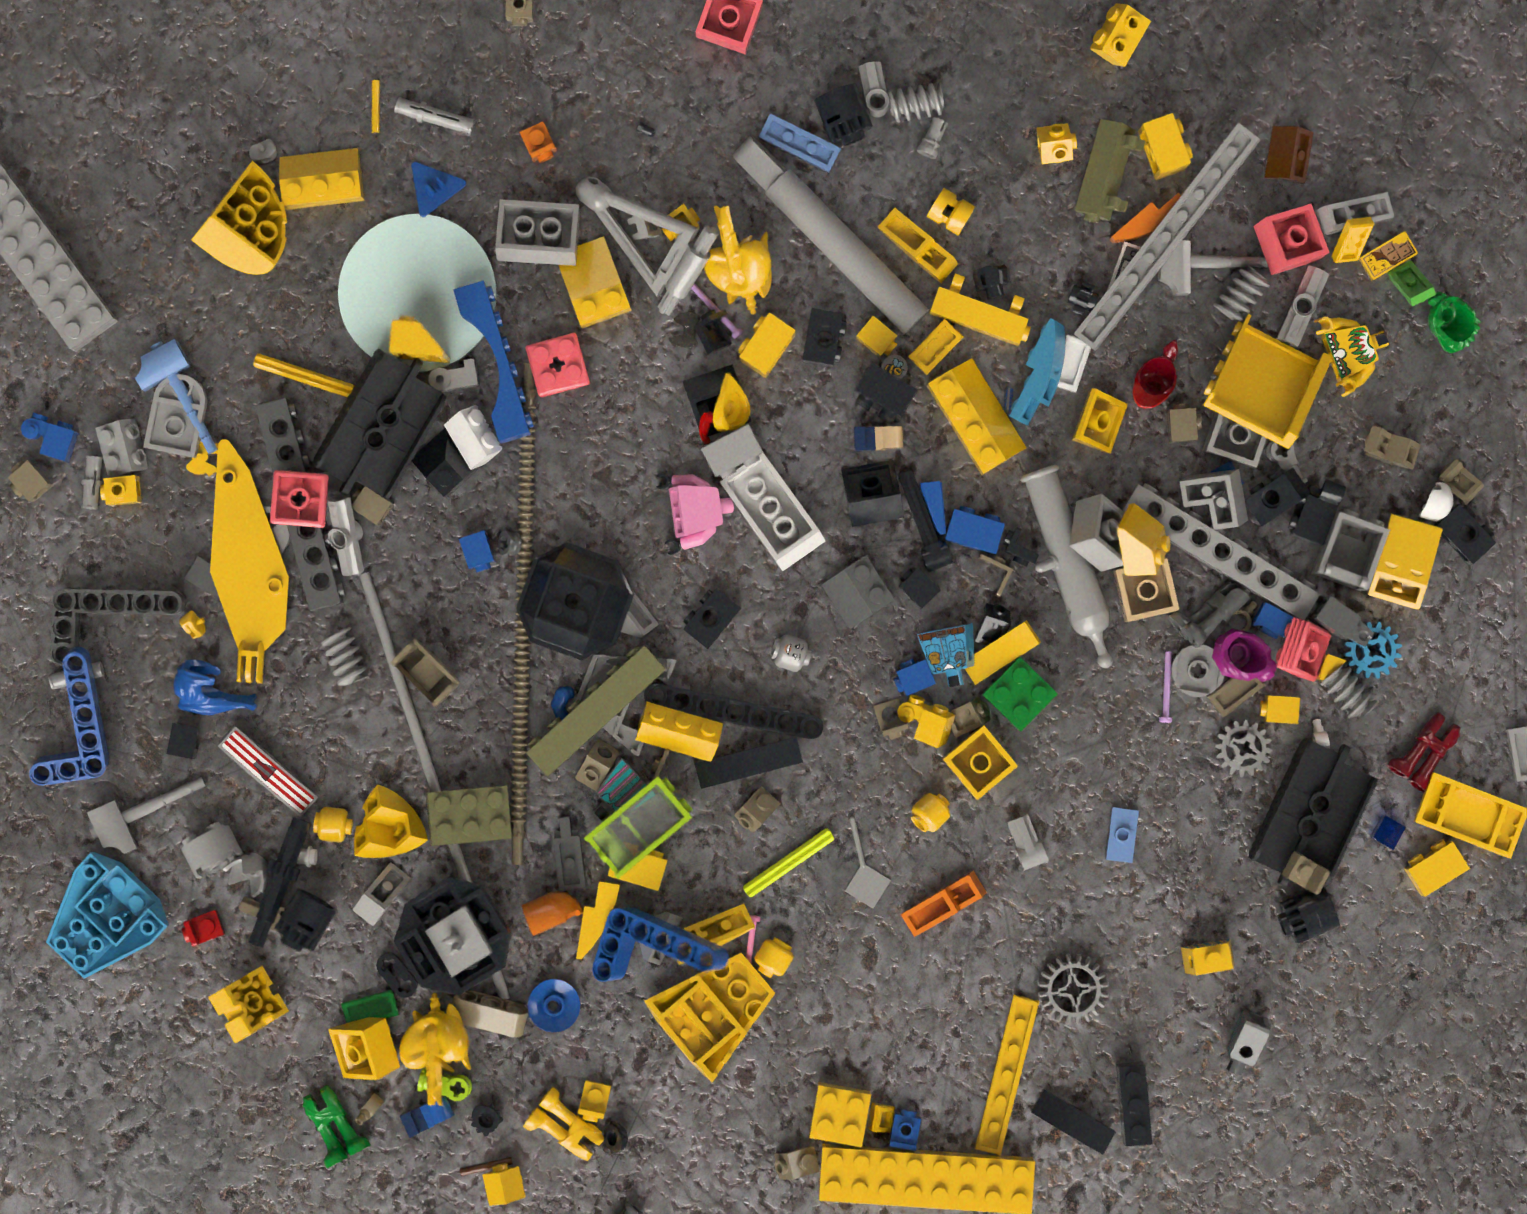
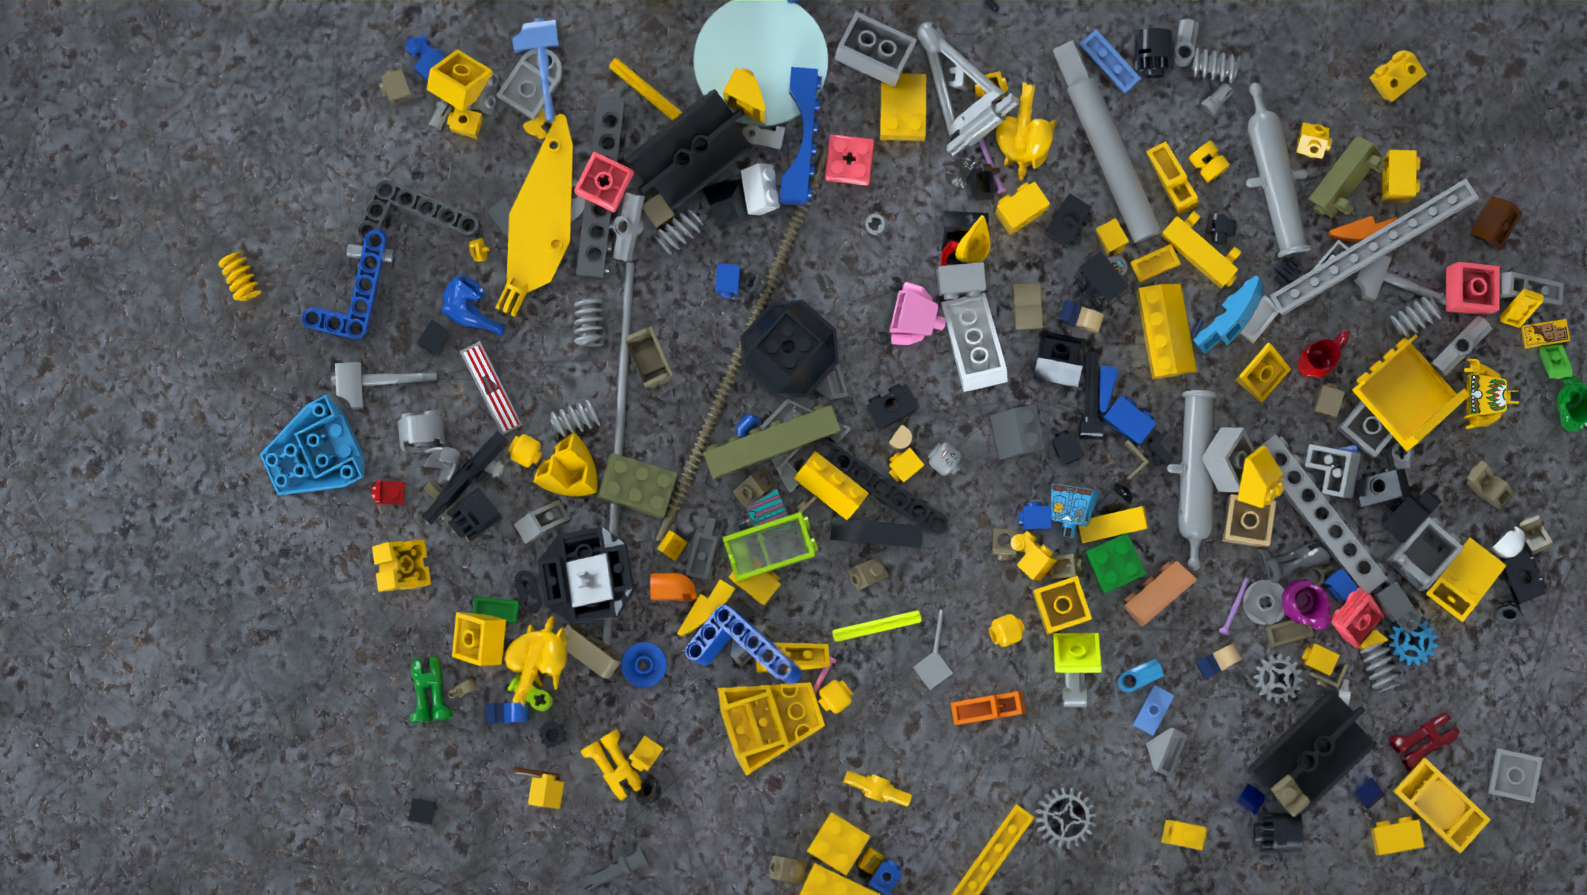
camera: 20 degrees right, 5 degrees down
none -> yellow slope [427,49,493,111]
none -> light grey piece [550,400,600,440]
none -> light grey piece [654,207,704,256]
none -> yellow plate [657,530,688,561]
none -> yellow pin [843,770,912,807]
none -> light grey bush [865,214,885,235]
none -> yellow brick [888,448,924,484]
none -> tan brick [889,425,912,451]
none -> dark tan brick [1012,283,1047,331]
none -> neon yellow tile [1053,633,1102,673]
none -> dark azure piece [1117,658,1164,693]
none -> nougat slope [1123,561,1197,627]
none -> light grey slope [1146,728,1188,778]
none -> leg [1195,644,1242,680]
none -> clear blue slope [1235,783,1266,815]
none -> light grey piece [1246,83,1312,258]
none -> dark tan bracket [1307,663,1349,689]
none -> black animal [1495,600,1523,623]

